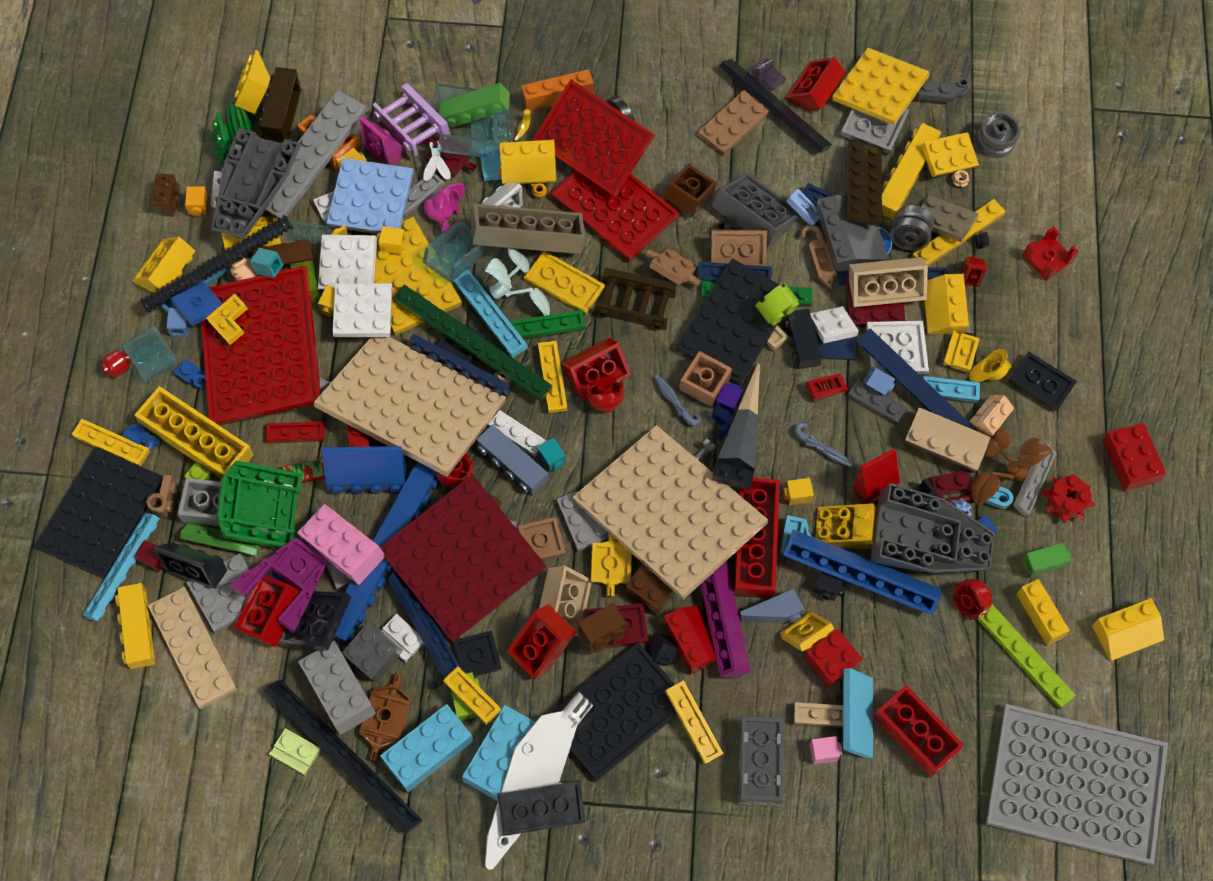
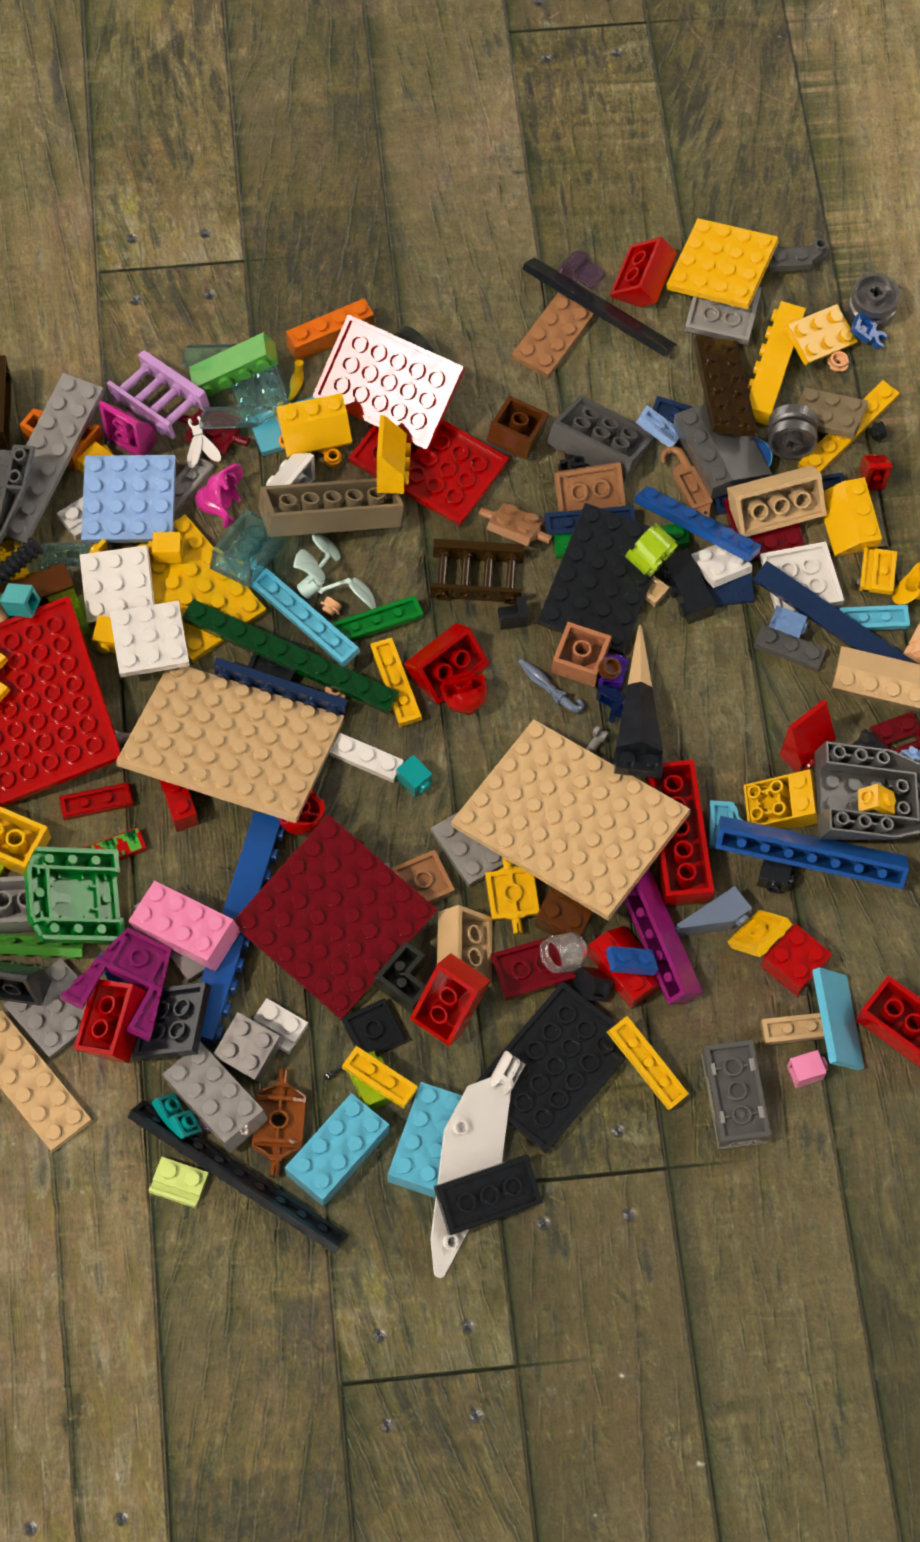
camera: 10 degrees left, 0 degrees up
blue slope [322,446,407,494] -> none
dark blue plate [388,573,462,678] -> none
sand blue brick [476,424,548,496] -> none
yellow tile [524,251,606,315] -> none
reddish brown brick [578,603,626,654] -> none
yellow brick [783,478,814,506] -> none
sand blue piece [794,423,853,467] -> none
red slope [806,373,848,403] -> none
none -> teal slope [151,1092,202,1139]
none -> light nougat plate [320,597,342,617]
none -> pearl dark grey brick [375,941,426,1014]
none -> yellow slope [377,415,411,494]
none -> black panel [497,596,529,630]
none -> clear helmet [540,932,588,973]
none -> reddish brown plate [598,657,621,680]
none -> blue plate [606,946,658,975]
none -> blue plate [634,486,762,562]
none -> blue plate [849,312,888,350]
none -> yellow bracket [858,784,896,815]

